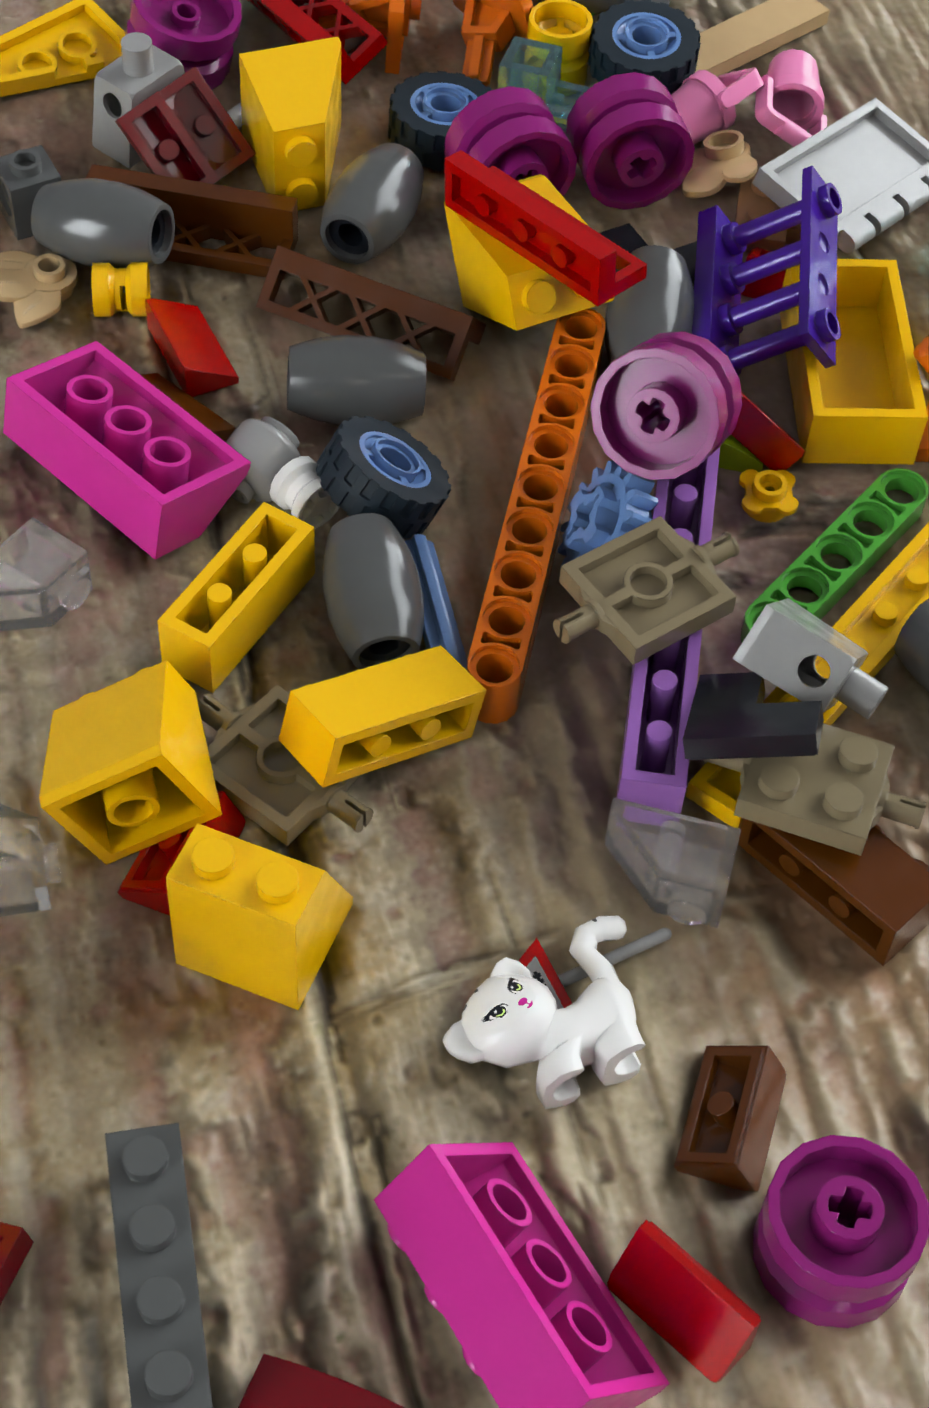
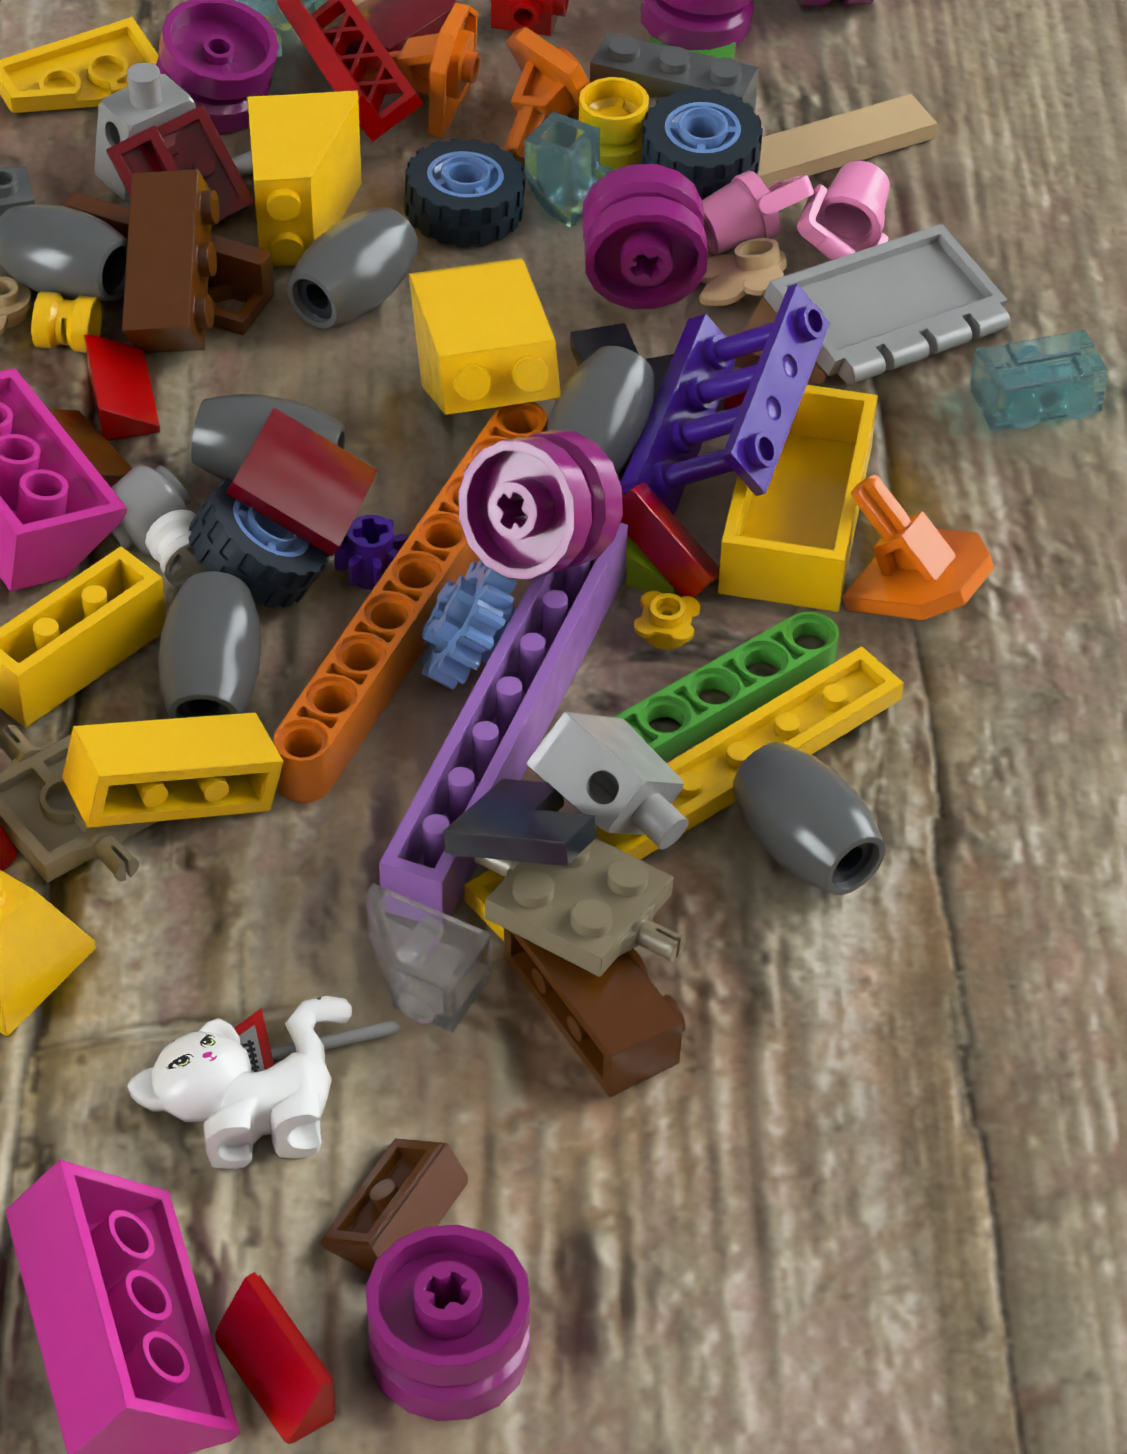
camera: 15 degrees right, 5 degrees down
reddish brown fence [256,246,486,381] -> none
medium blue axle [405,534,467,670] -> none
magenta wheel [444,86,577,196] -> none
red fence [444,150,647,306] -> none
dark tan plate [553,516,739,665] -> none
none -> reddish brown brick [122,169,220,353]
none -> dark red slope [226,408,377,556]
none -> dark purple gear [334,515,408,590]

